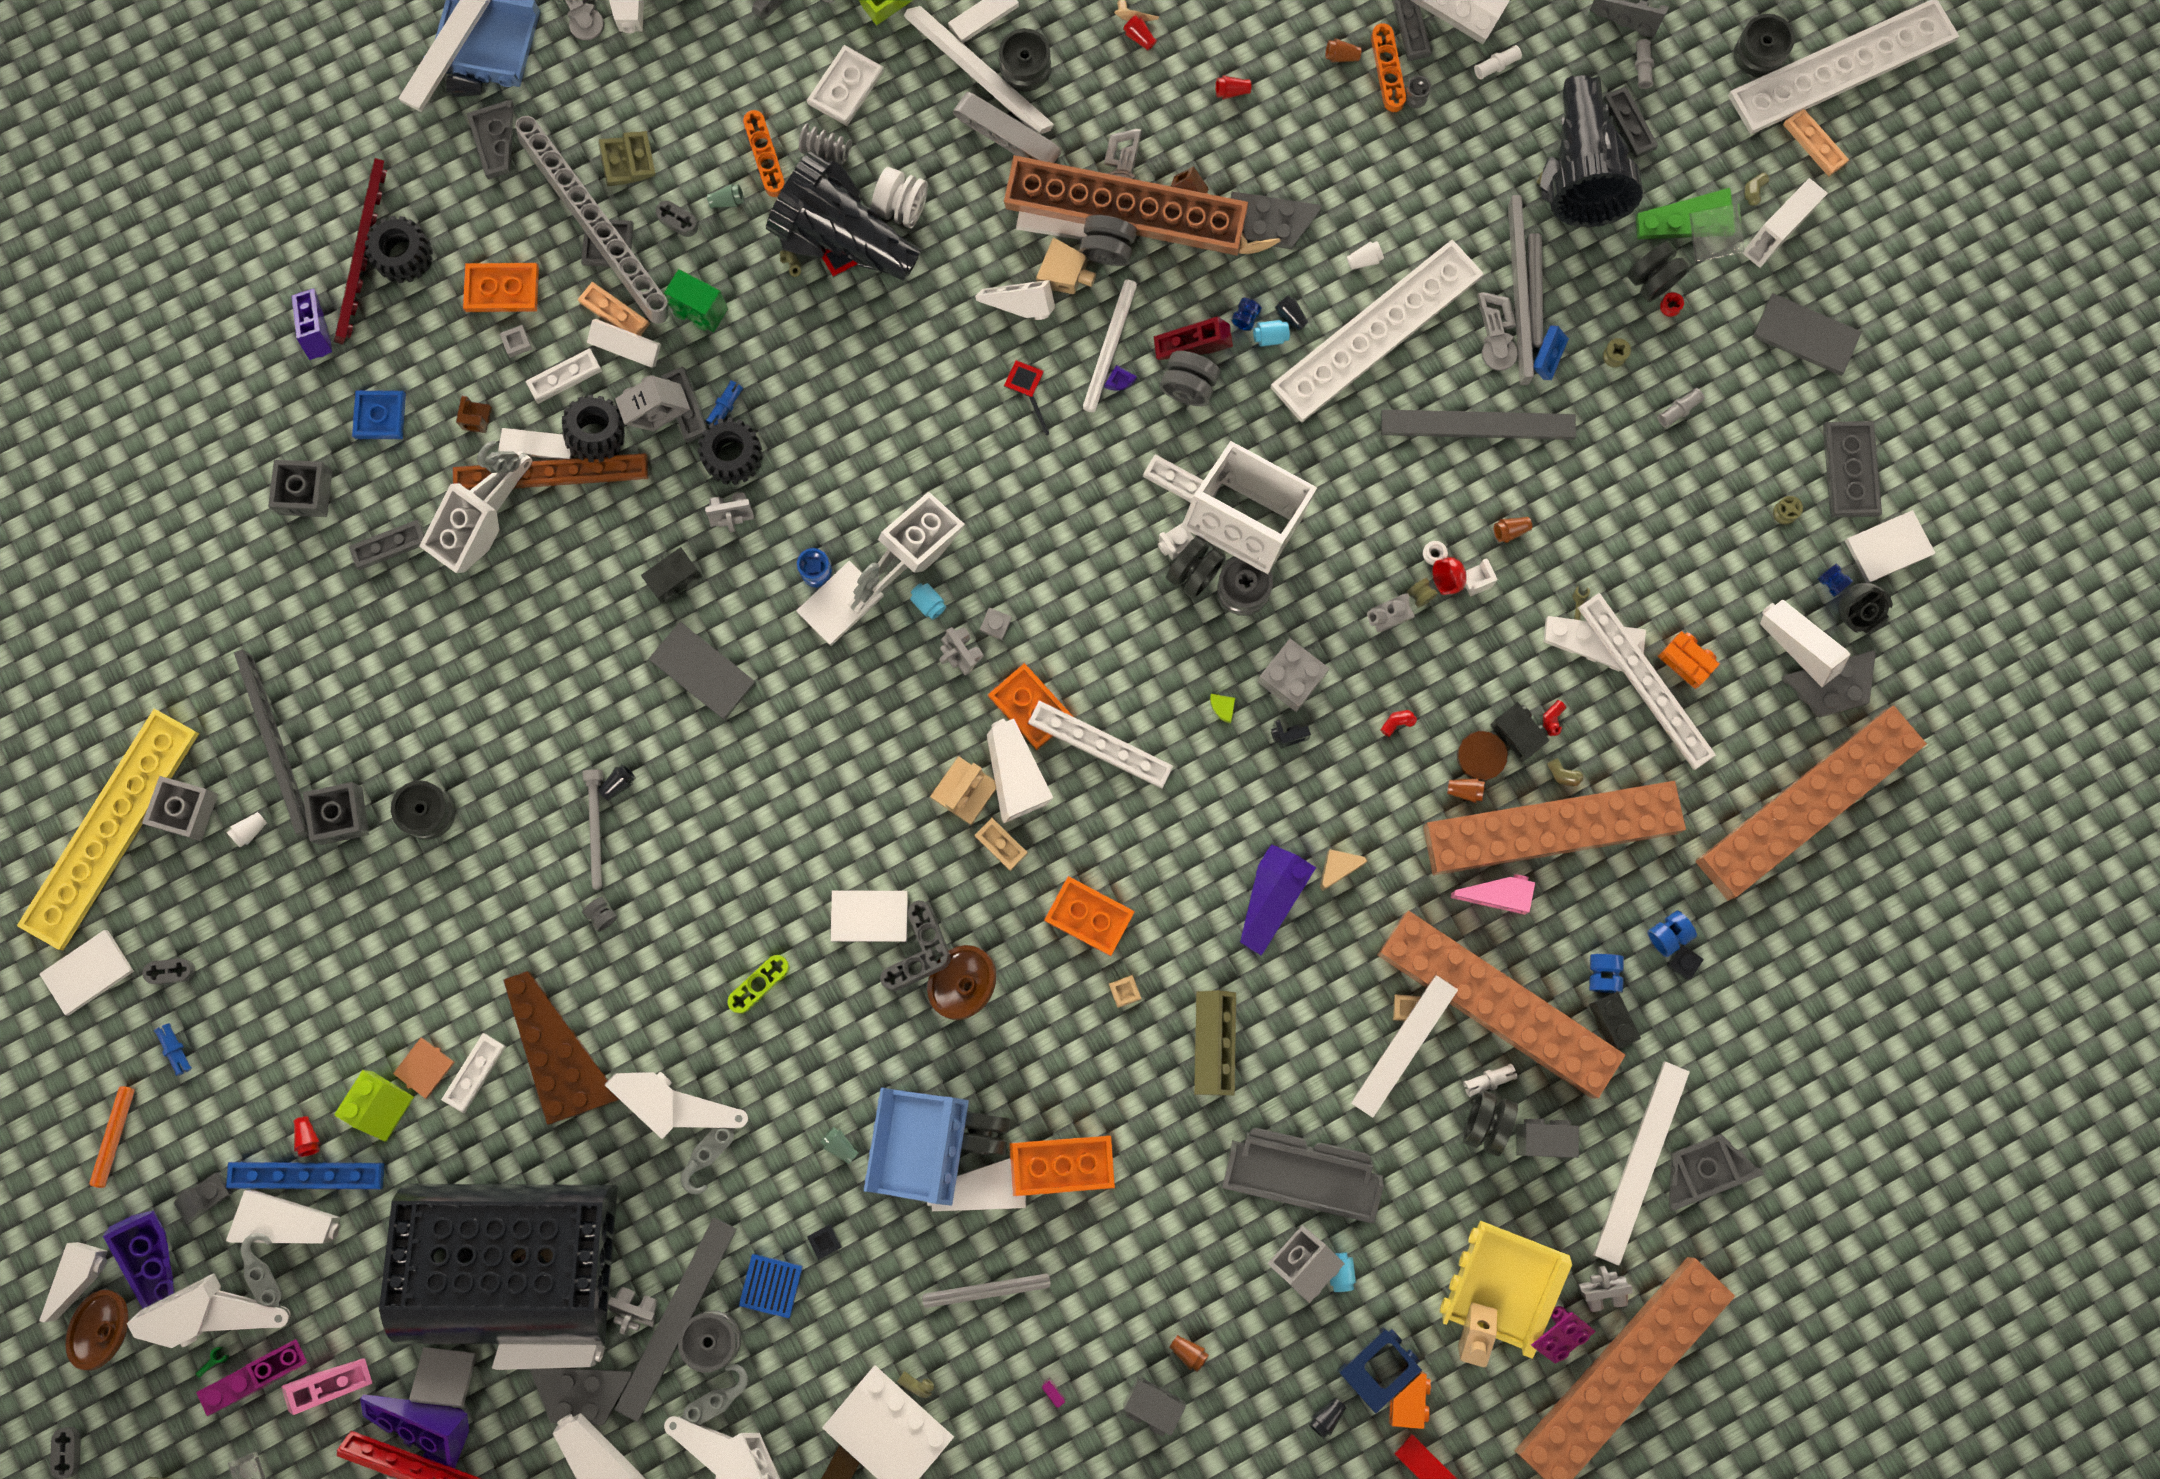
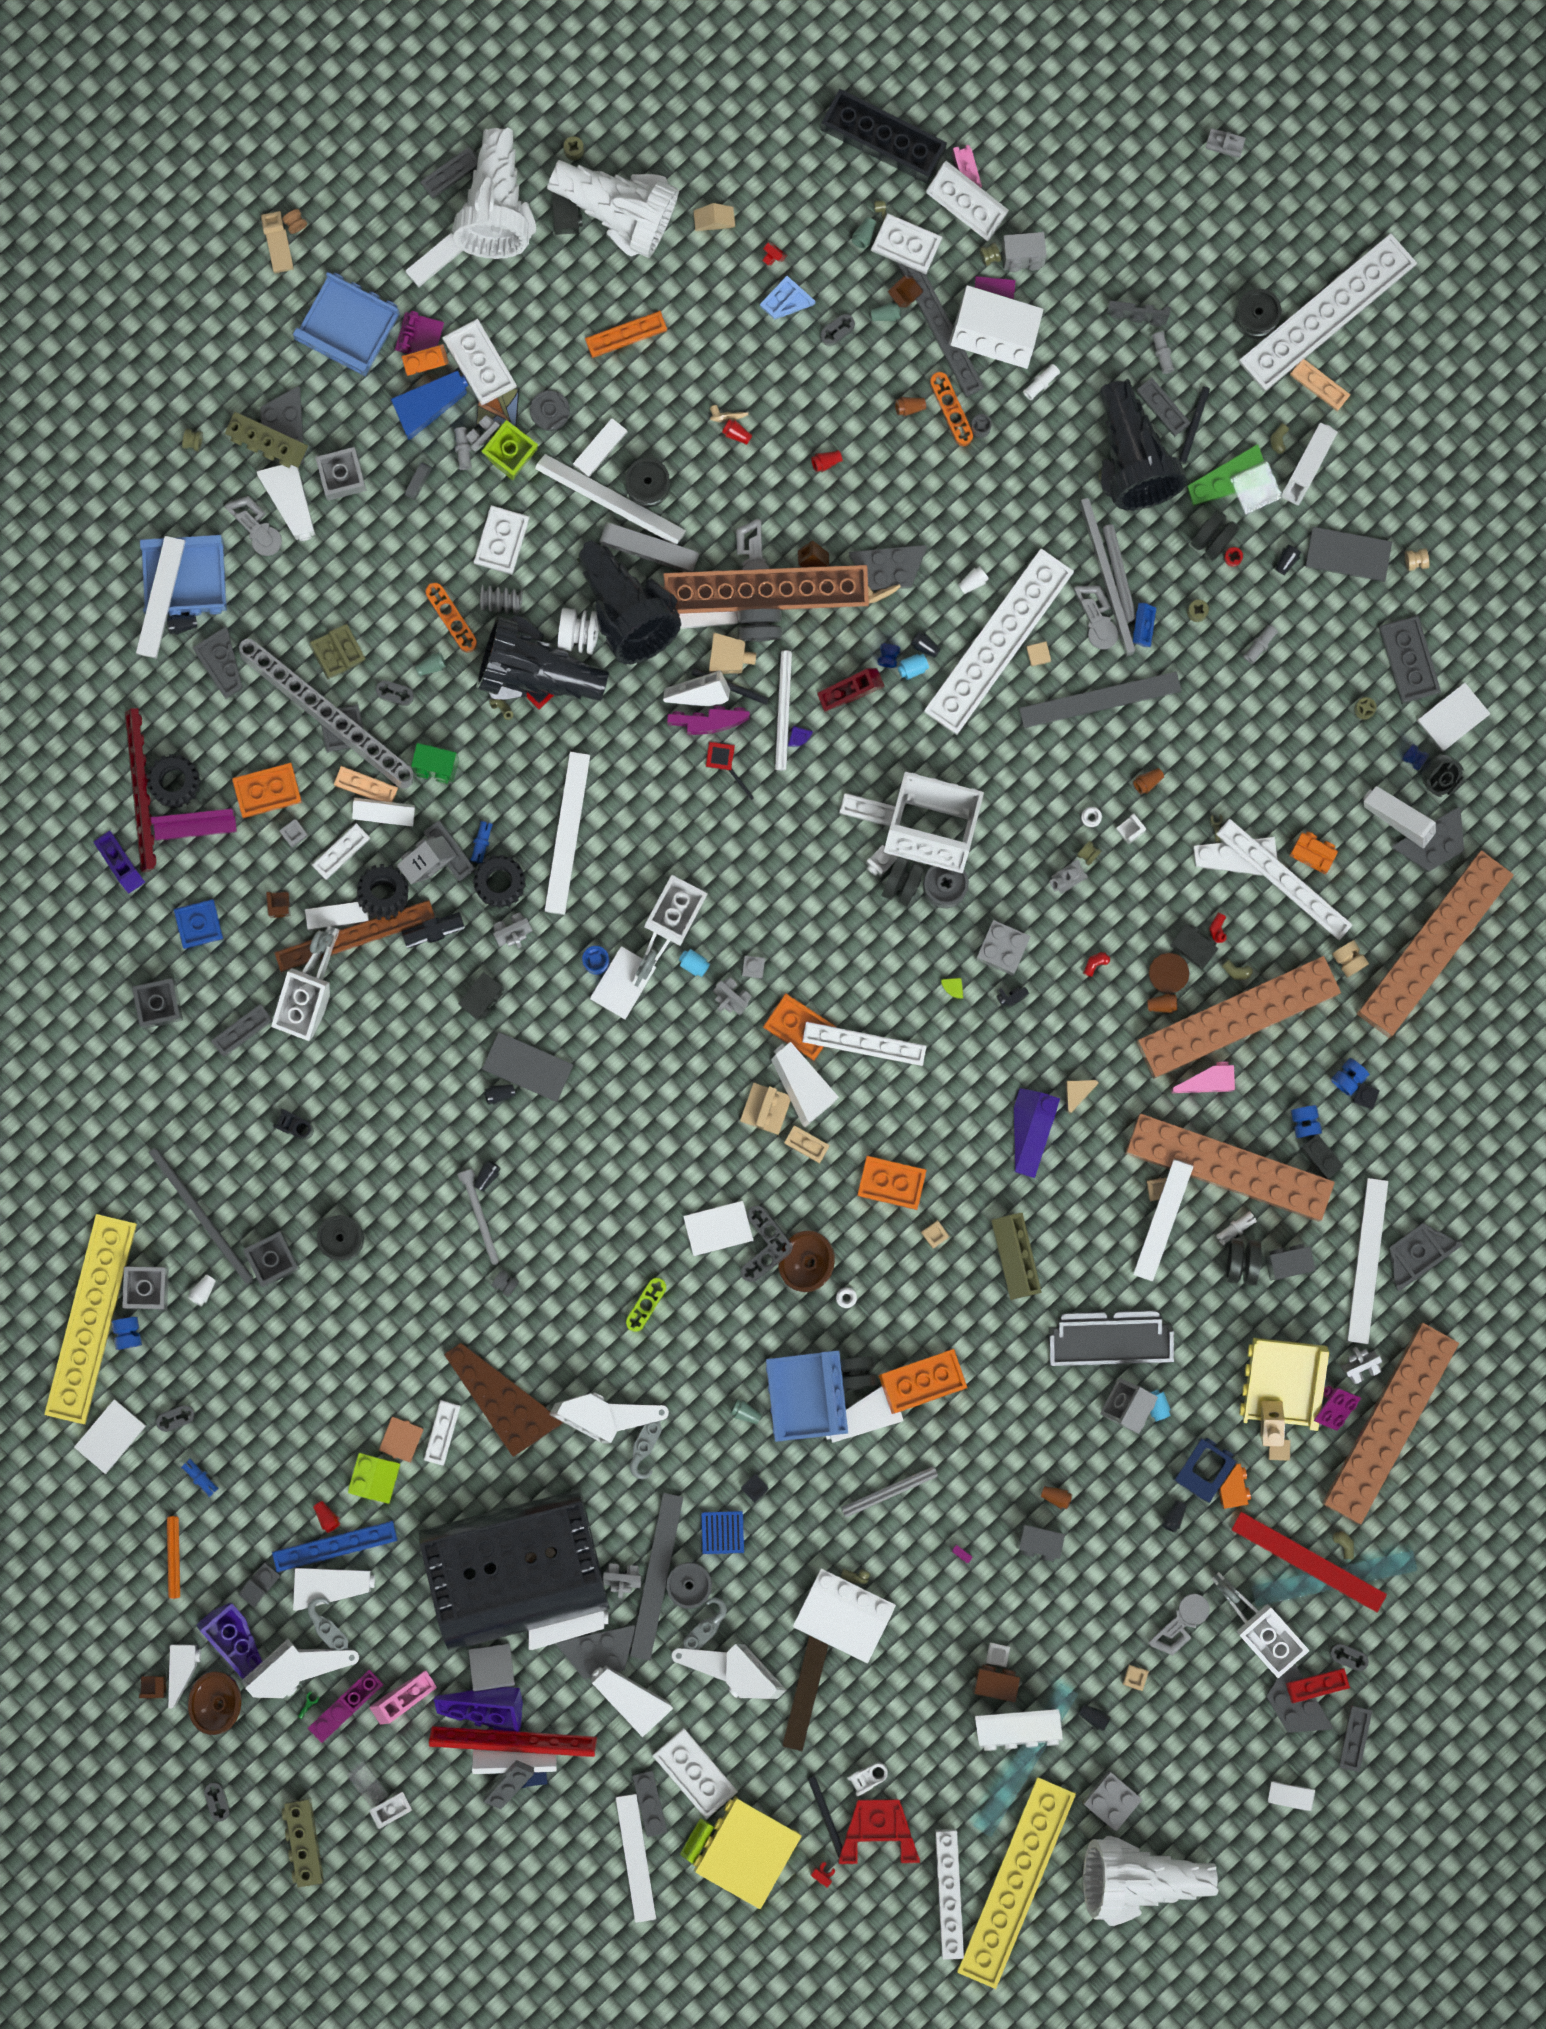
camera: 20 degrees left, 5 degrees up
dark grey wheel [1159,351,1221,407] -> none
red hair [1432,557,1467,595] -> none
none -> blue wheel [111,1317,142,1350]
none -> reddish brown panel [139,1676,166,1698]
none -> magenta fence [151,809,237,841]
none -> black piece [272,1108,314,1140]
none -> black piece [401,912,465,949]
none -> black cone [484,1084,516,1106]
none -> white tile [545,752,590,915]
none -> black cone [577,540,681,665]
none -> magenta slope [667,706,750,735]
none -> black bar [691,667,769,705]
none -> white plate [836,1287,857,1308]
none -> tan tile [1026,642,1051,667]
none -> black bar [1179,386,1210,464]
none -> tan tile [1268,1440,1290,1461]
none -> black cone [1274,544,1301,576]
none -> tan wheel [1332,940,1369,978]
none -> tan wheel [1405,548,1429,571]

